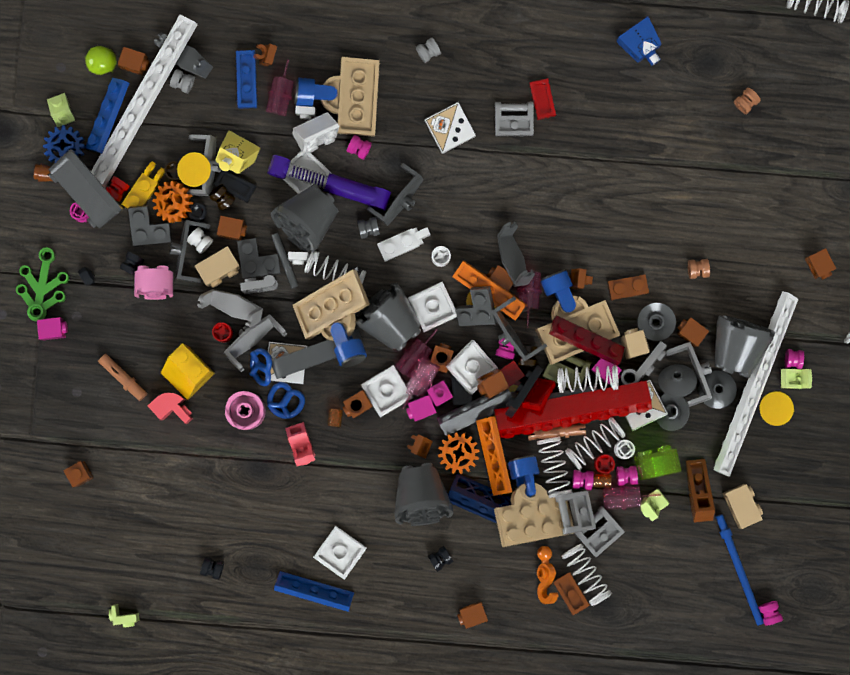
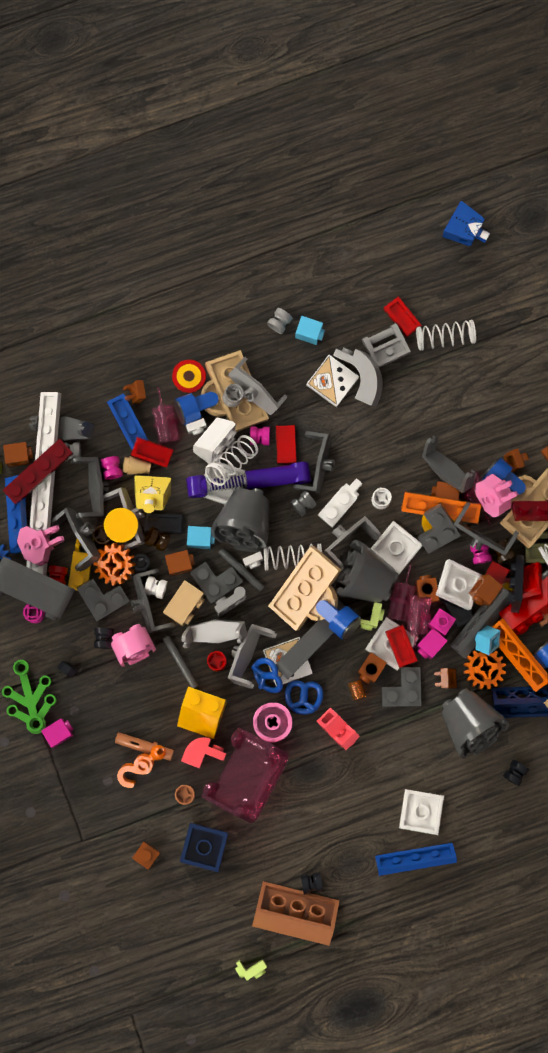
camera: 25 degrees left, 5 degrees down
none -> dark red plate [3,439,74,505]
none -> bright pink hinge [17,525,65,566]
none -> dark grey piece [51,508,101,572]
none -> dark grey piece [71,457,109,518]
none -> dark pink wheel [100,456,123,480]
none -> orange piece [117,745,166,788]
none -> tan cone [122,456,151,475]
none -> red tile [131,437,173,468]
none -> dark grey bar [163,636,199,689]
none -> sticker [172,360,206,393]
none -> nougat wheel [175,785,195,805]
none -> dark blue brick [180,823,229,872]
none -> medium azure brick [187,526,215,549]
none -> clear pink windscreen [201,727,288,823]
none -> white piece [205,435,258,486]
none -> light grey wheel [222,384,244,407]
none -> light grey piece [228,357,287,415]
none -> nougat slope [252,881,340,946]
none -> red tile [276,425,296,464]
none -> medium azure brick [295,316,325,345]
none -> light grey piece [323,516,381,570]
none -> light grey arch [333,347,383,407]
none -> yellowish green bracket [360,602,384,631]
none -> dark grey plate [382,667,421,707]
none -> red tile [385,625,418,668]
none -> white piece [416,320,476,351]
none -> medium azure plate [475,625,500,655]
none -> bright pink hinge [476,474,518,518]

